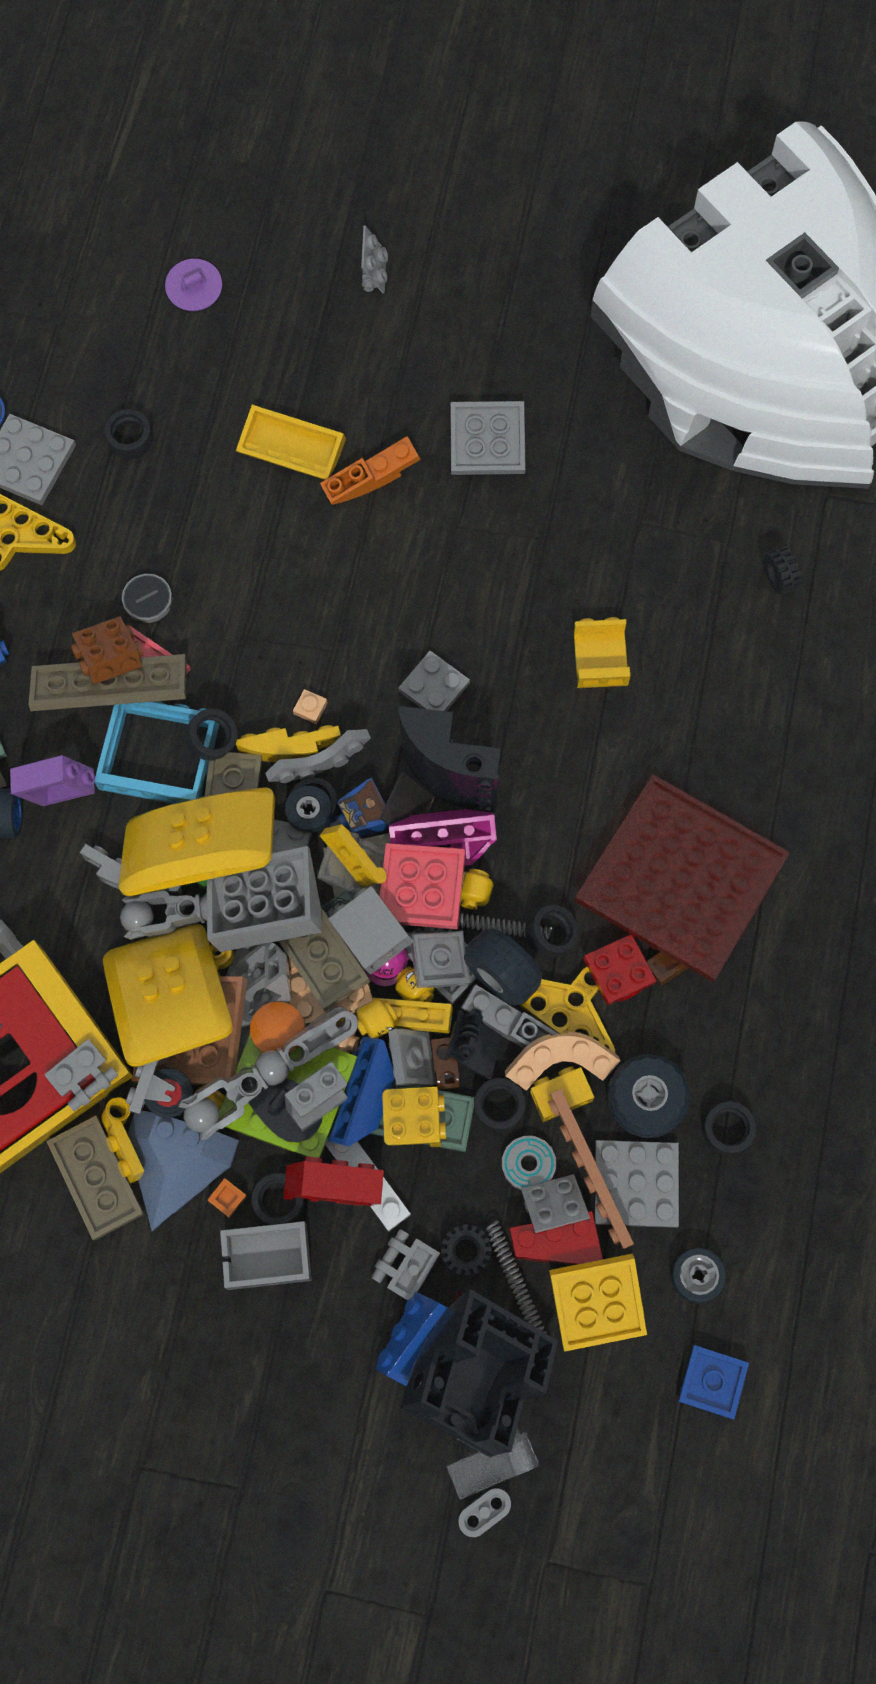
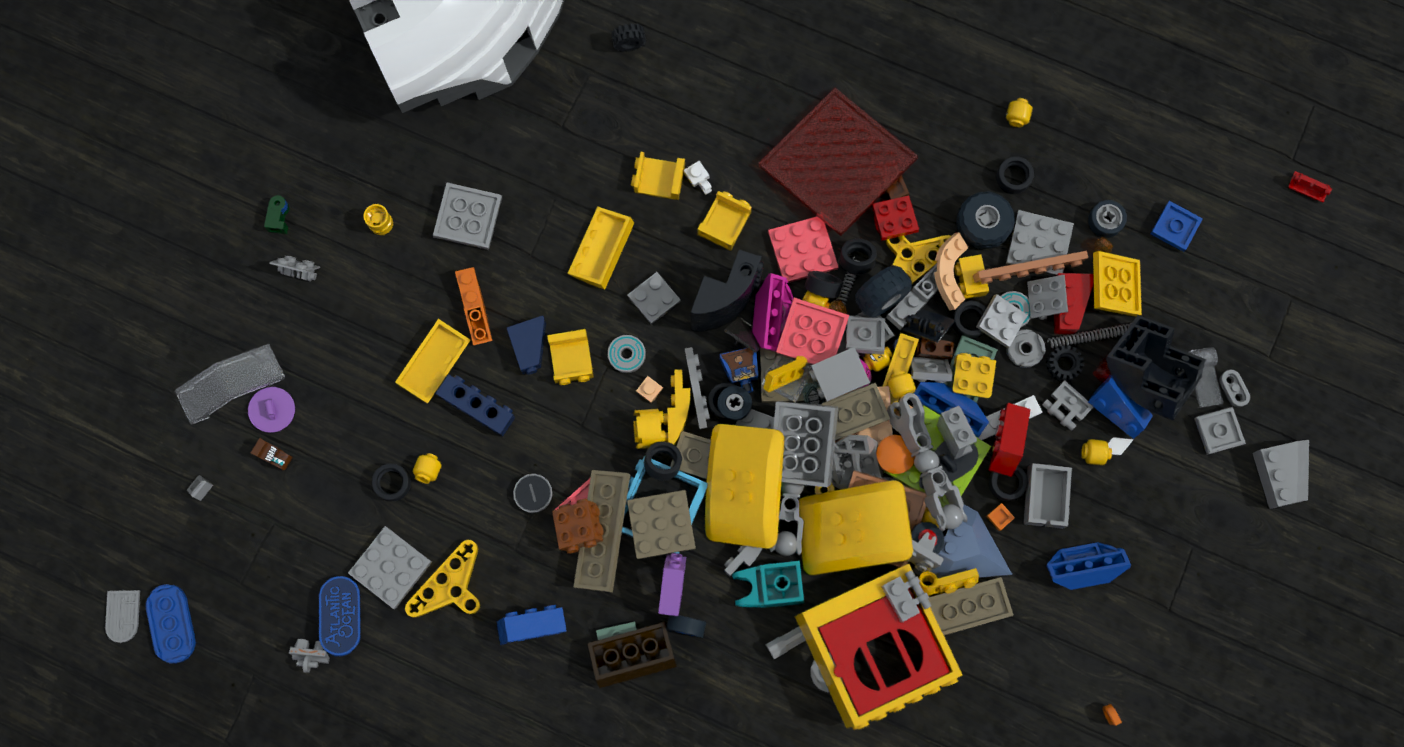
camera: 80 degrees left, 5 degrees up
none -> clear windscreen [175,344,285,425]
none -> light grey slope [187,475,213,501]
none -> reddish brown leg [251,438,293,471]
none -> dark green leg [264,195,289,234]
none -> yellow wheel [364,204,393,235]
none -> yellow head [413,453,441,484]
none -> dark blue brick [436,374,515,437]
none -> dark blue slope [507,316,546,375]
none -> yellow panel [547,329,593,385]
none -> yellow slope [568,207,634,290]
none -> light grey tile [608,335,646,373]
none -> dark tan plate [627,490,696,559]
none -> yellow brick [634,409,665,449]
none -> white plate [684,161,712,195]
none -> yellow panel [698,191,752,251]
none -> teal brick [732,561,805,608]
none -> coral plate [768,215,839,283]
none -> black tyre [804,271,843,298]
none -> clear orange plate [828,300,847,314]
none -> light grey plate [976,295,1027,348]
none -> yellow head [1006,98,1032,127]
none -> light grey tile [1006,329,1045,368]
none -> blue wedge [1047,542,1131,590]
none -> yellow head [1081,439,1112,465]
none -> clear orange plate [1094,236,1114,253]
none -> white sticker [1108,437,1134,455]
none -> light grey plate [1194,407,1246,455]
none -> light grey wedge [1253,440,1309,509]
none -> red hinge [1288,171,1332,203]

